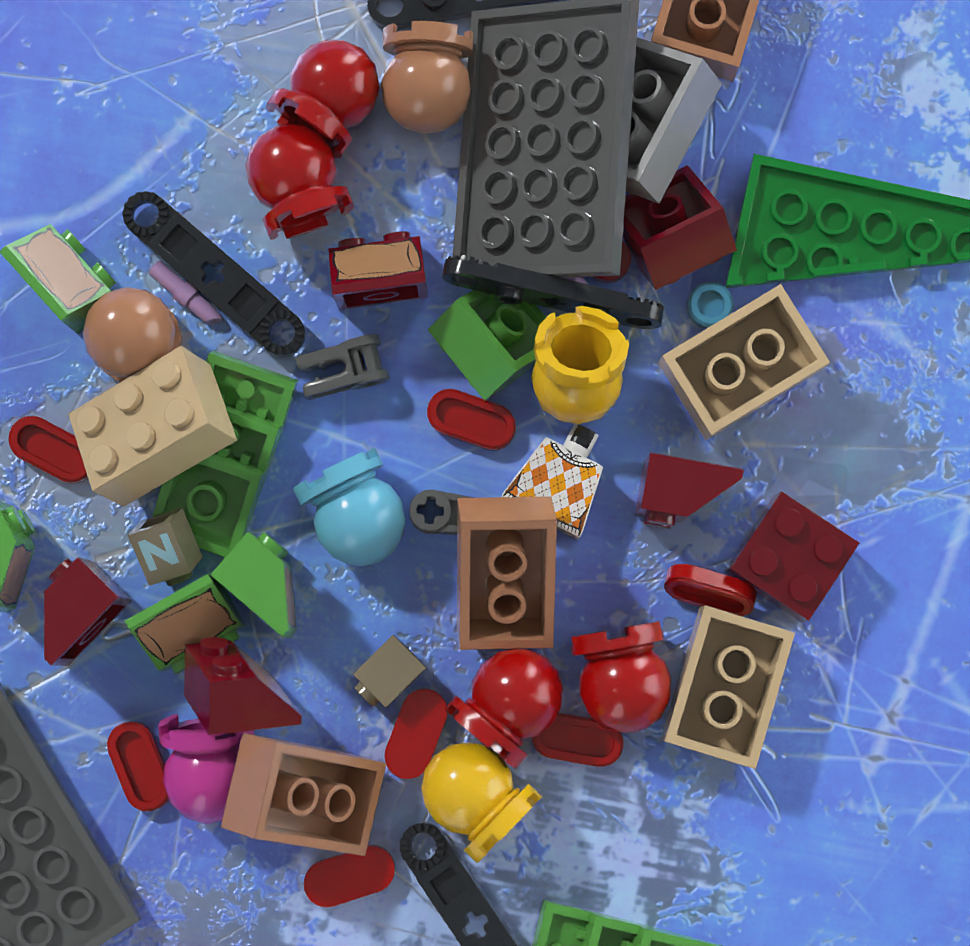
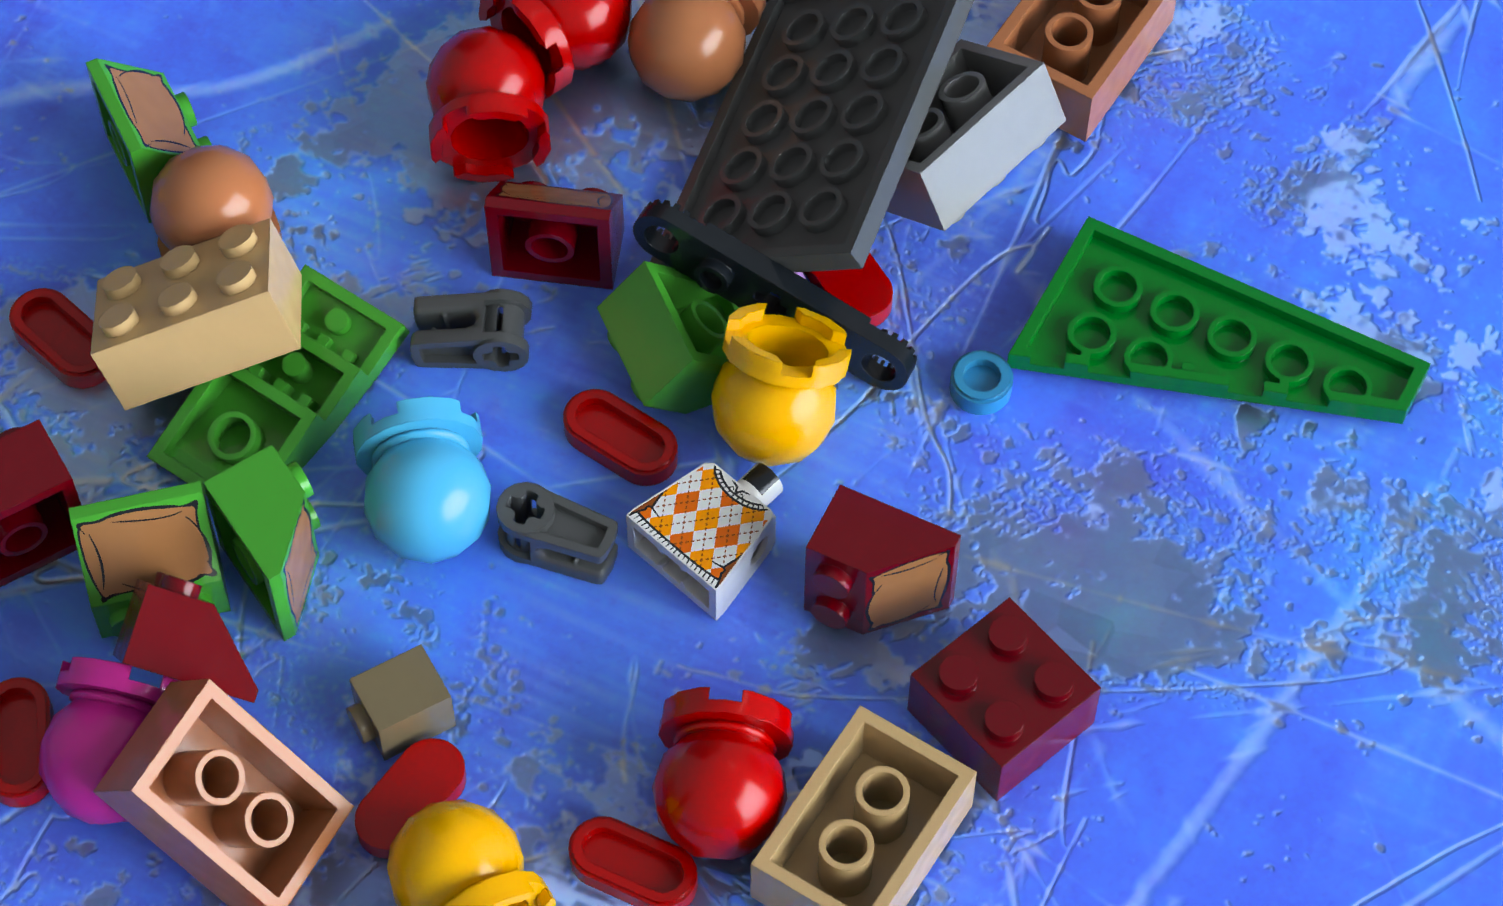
camera: 15 degrees right, 25 degrees down
black piece [122,191,306,357] -> none
dark tan brick [128,507,203,586] -> none
lavender piece [148,260,224,324] -> none
red tile [444,649,563,769] -> none
nougat brick [457,496,557,650] -> none
dark red slope [623,165,737,290] -> none
tan brick [658,284,830,440] -> none
red tile [664,564,757,616] -> none

